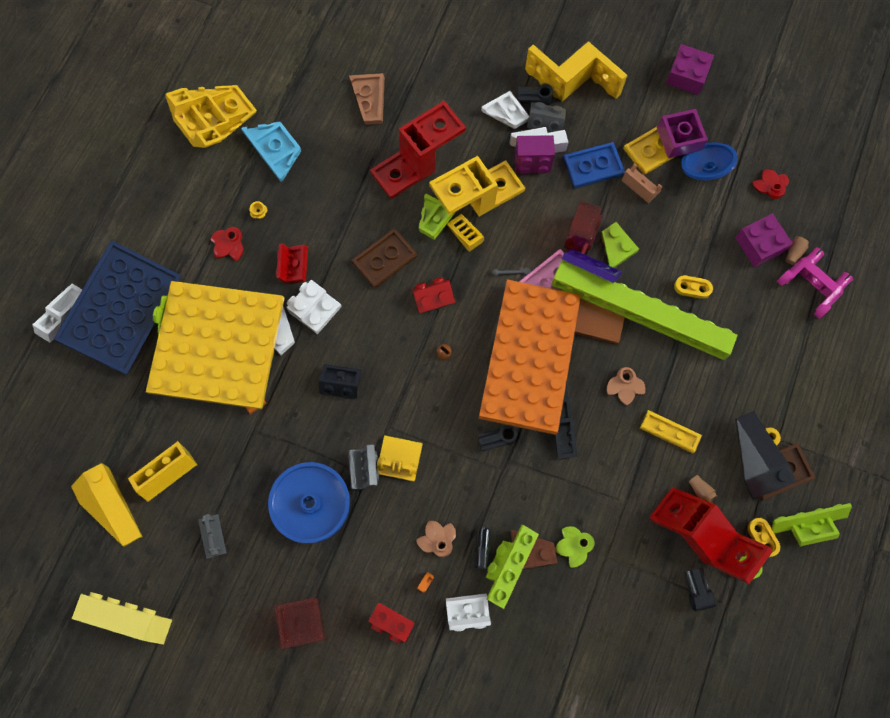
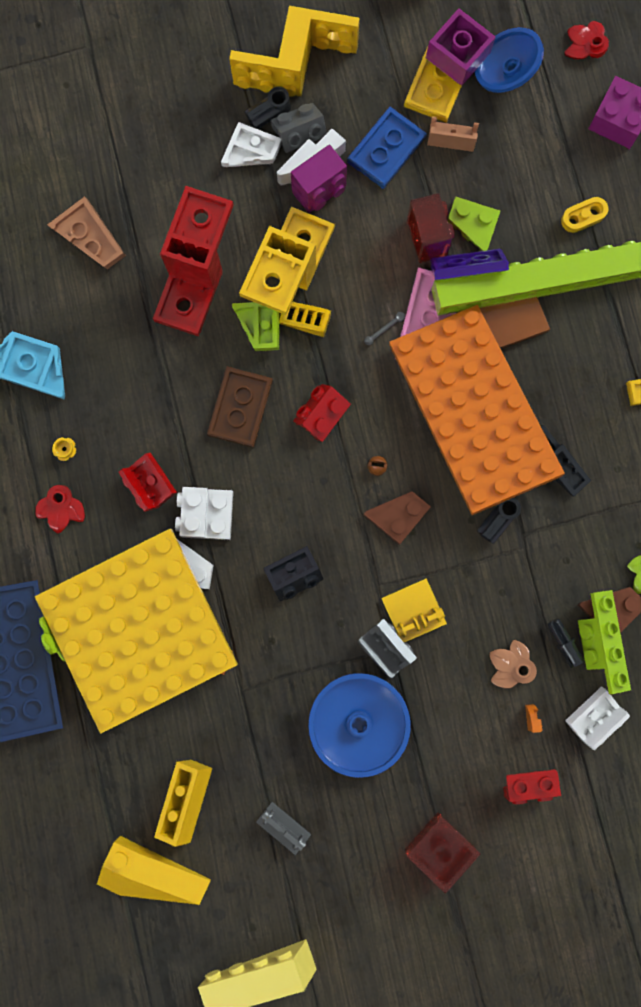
camera: 30 degrees left, 10 degrees up
nougat plate [607,367,645,405] -> none
none -> copper wing [364,492,431,545]

